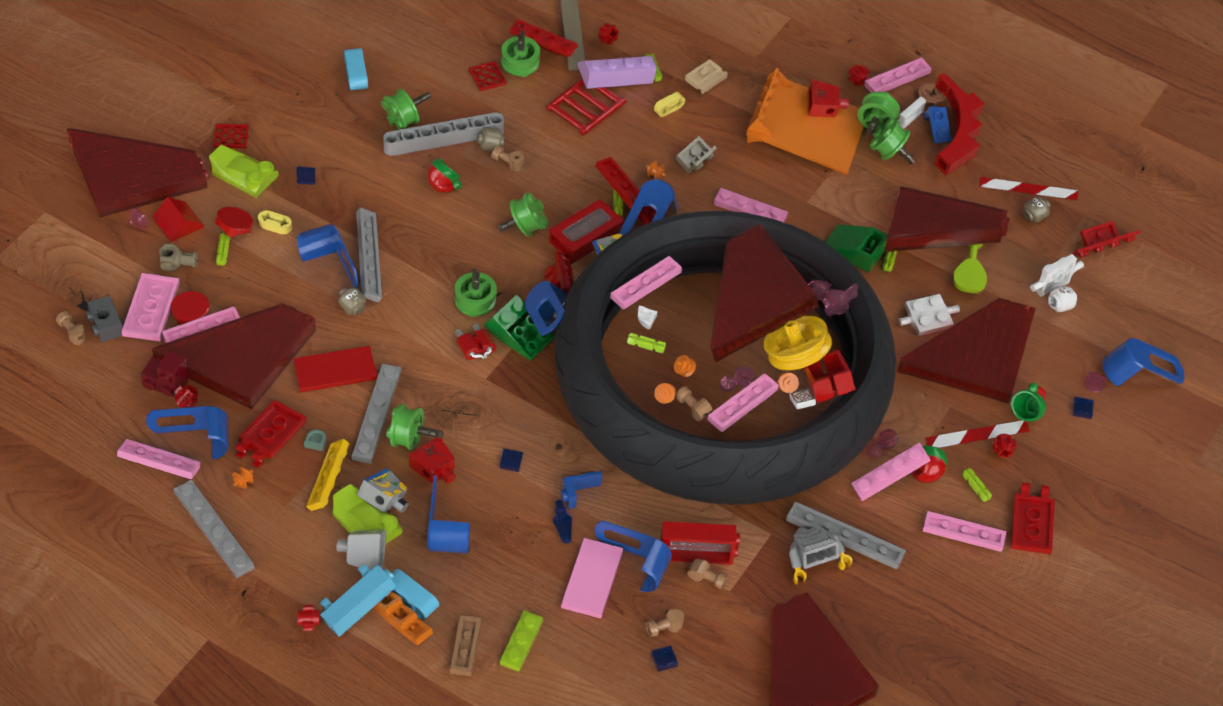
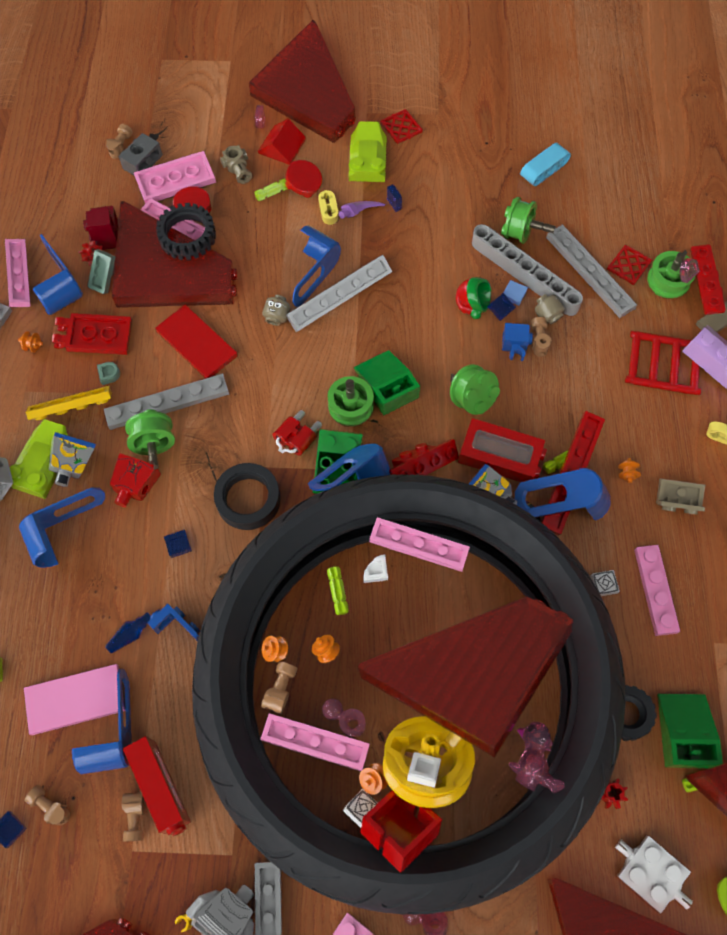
camera: 65 degrees right, 15 degrees up
none -> sand green tile [88,249,117,294]
none -> black tyre [156,203,216,260]
none -> black tyre [214,463,281,530]
none -> medium lavender bar [339,201,385,219]
none -> green slope [354,350,420,416]
none -> white tile [407,752,441,788]
none -> clear blue tile [487,293,516,321]
none -> medium blue tile [502,280,528,306]
none -> blue brick [502,323,533,361]
none -> light grey plate [546,225,637,318]
none -> clear pink tile [680,258,700,283]

